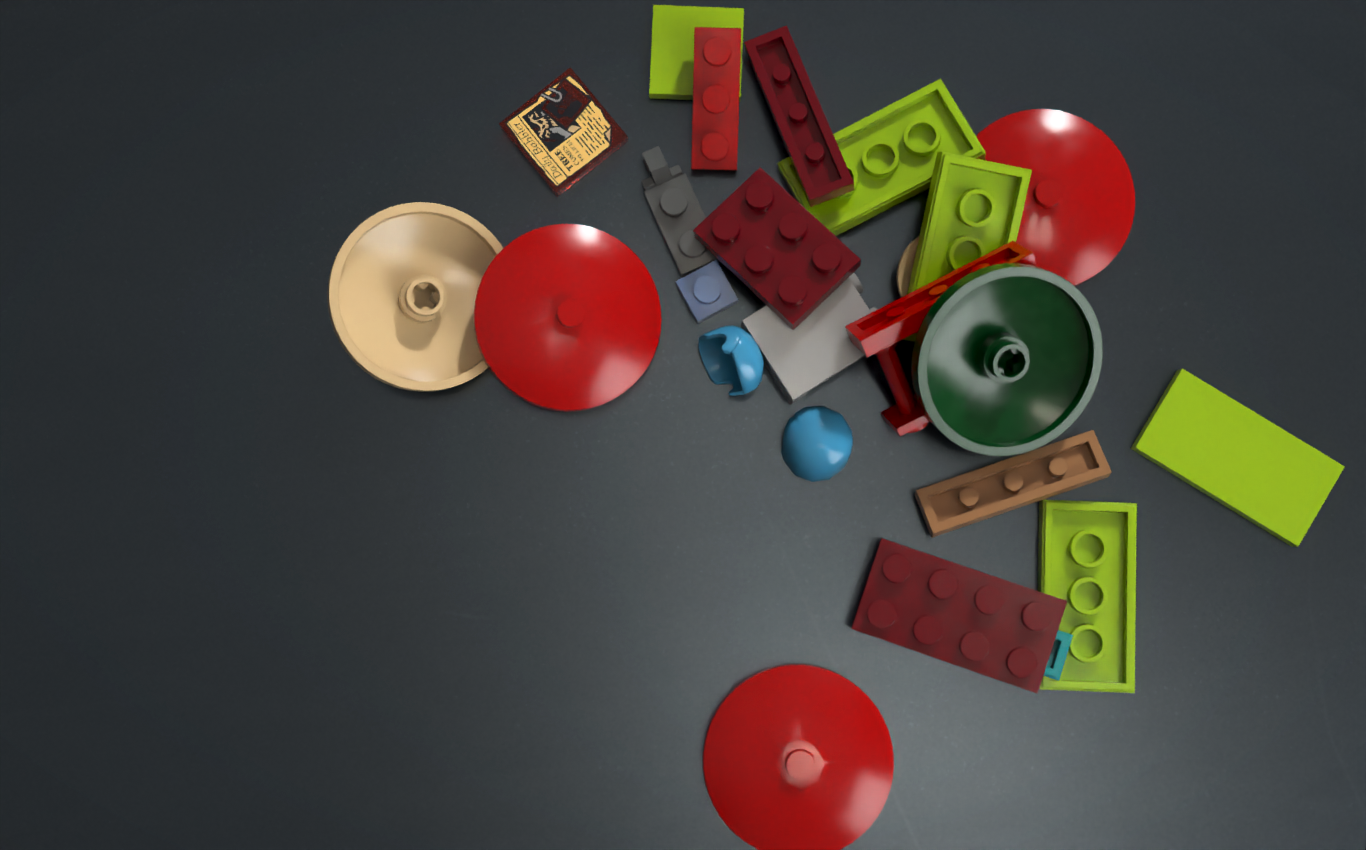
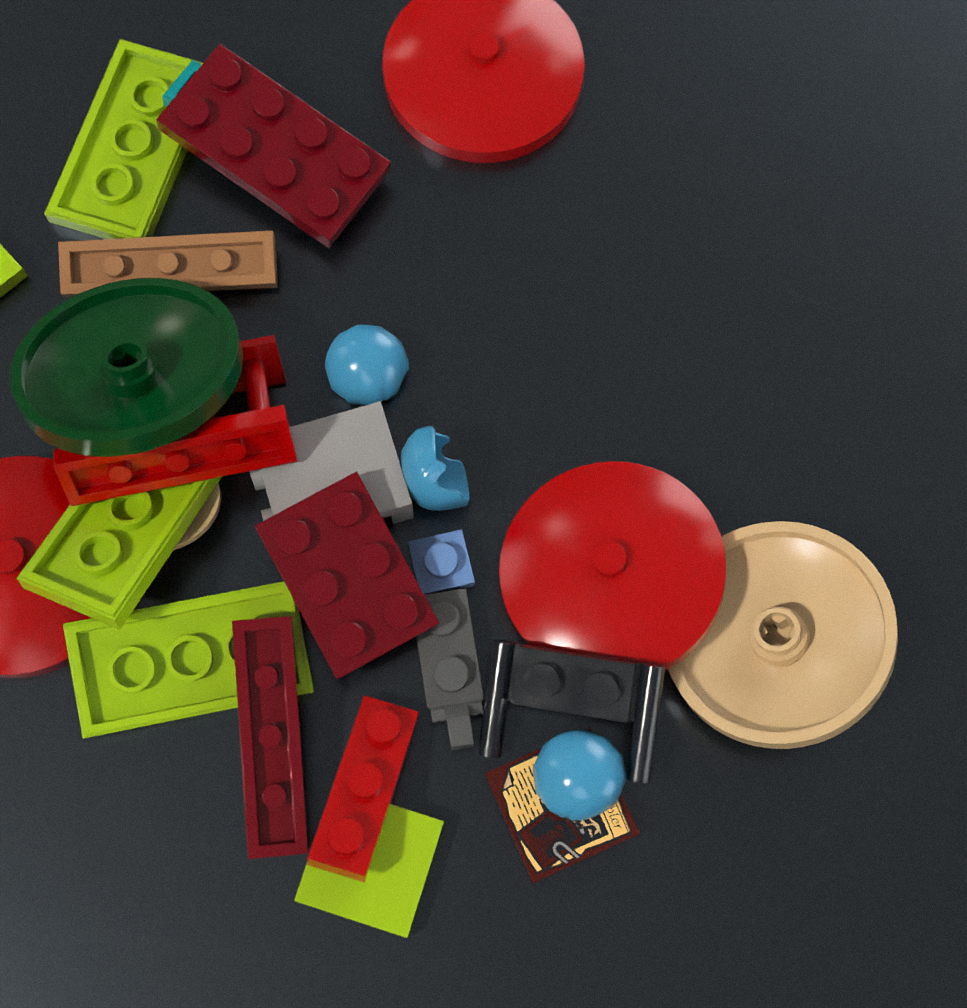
camera: 170 degrees left, 10 degrees down
none -> black plate [478,639,665,783]
none -> dark azure hair [533,729,626,821]

